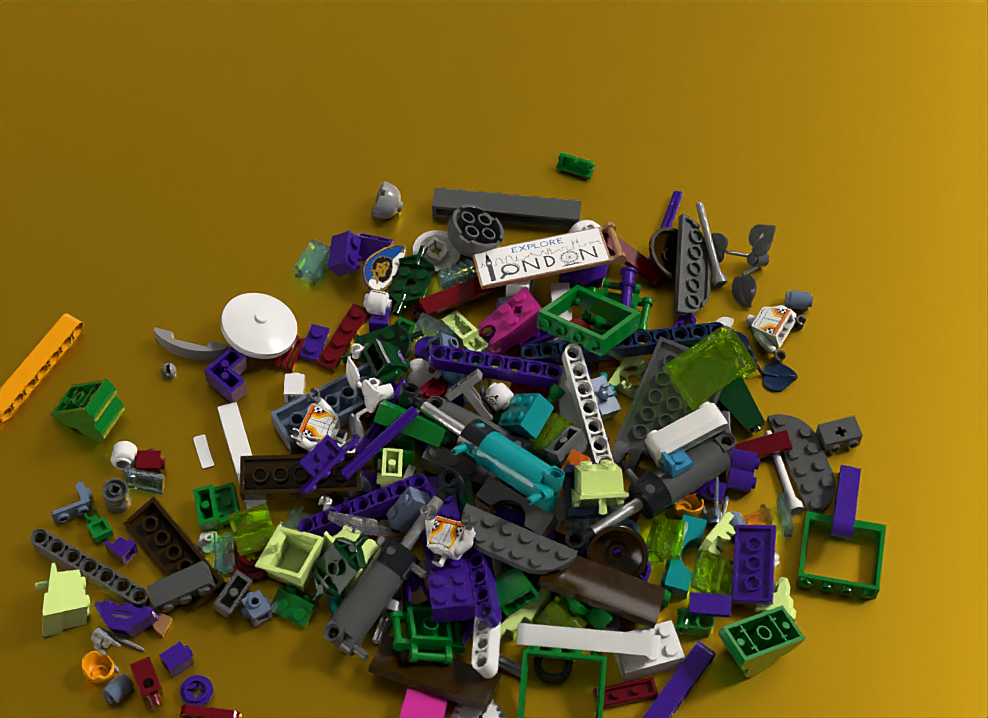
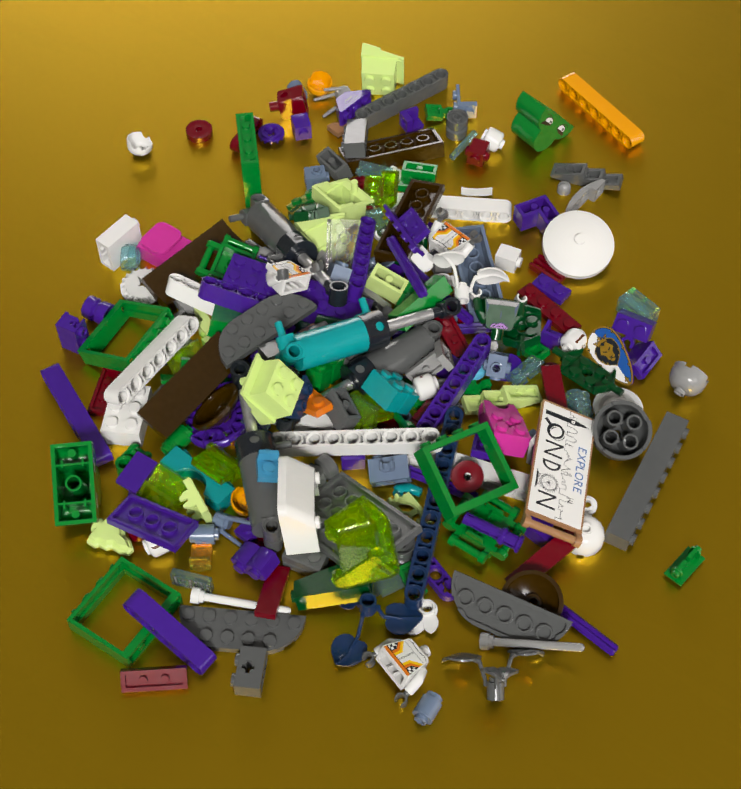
camera: 115 degrees right, 5 degrees down
none -> dark red plate [120,665,188,693]
none -> green window [236,112,262,208]
none -> dark grey slope [550,163,624,191]

